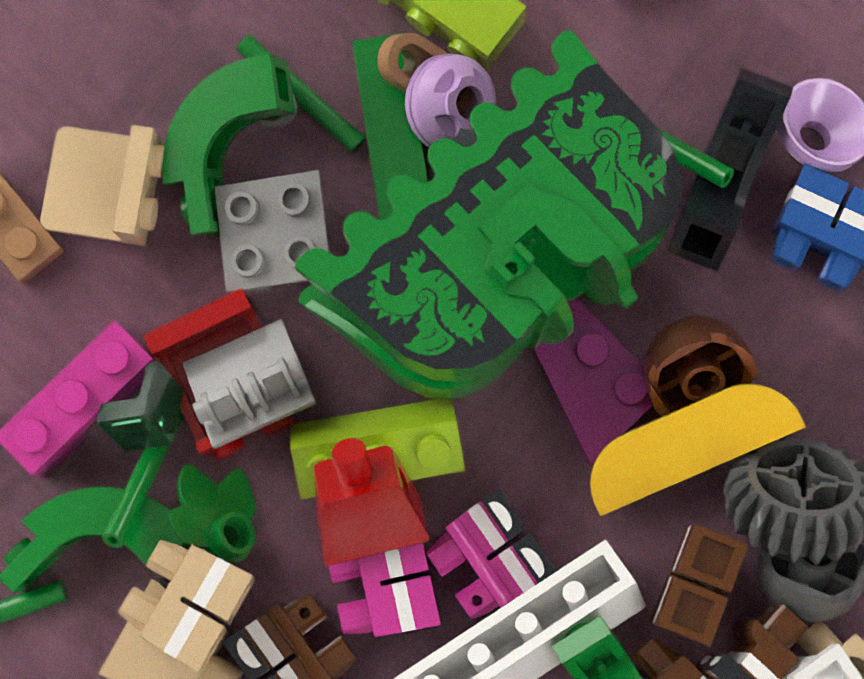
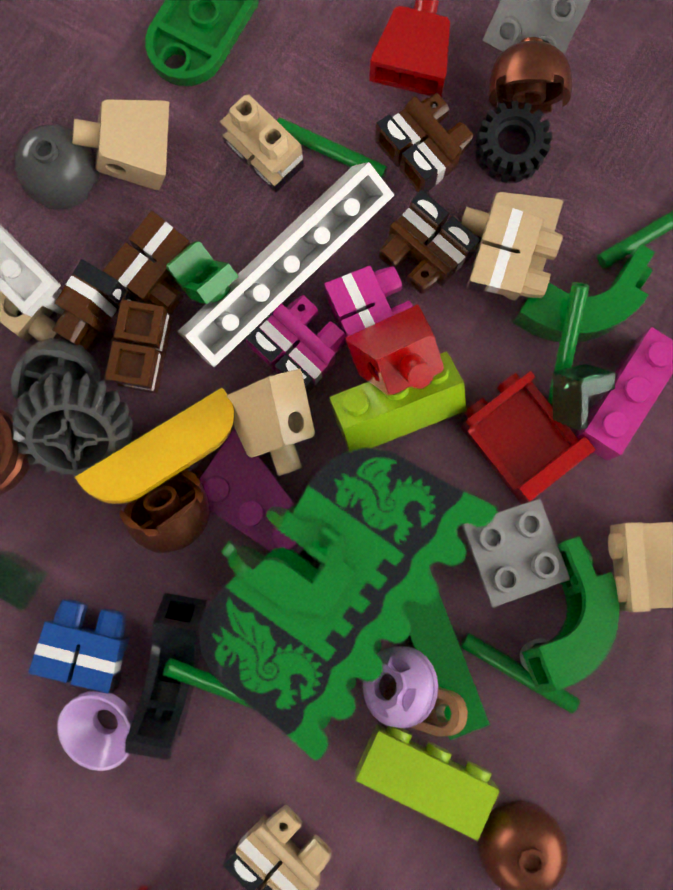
camera: 165 degrees right, 0 degrees up
green plate [168,463,256,564] -> none
light grey hinge [182,319,316,449] -> none
none -> tan torso [226,369,315,476]

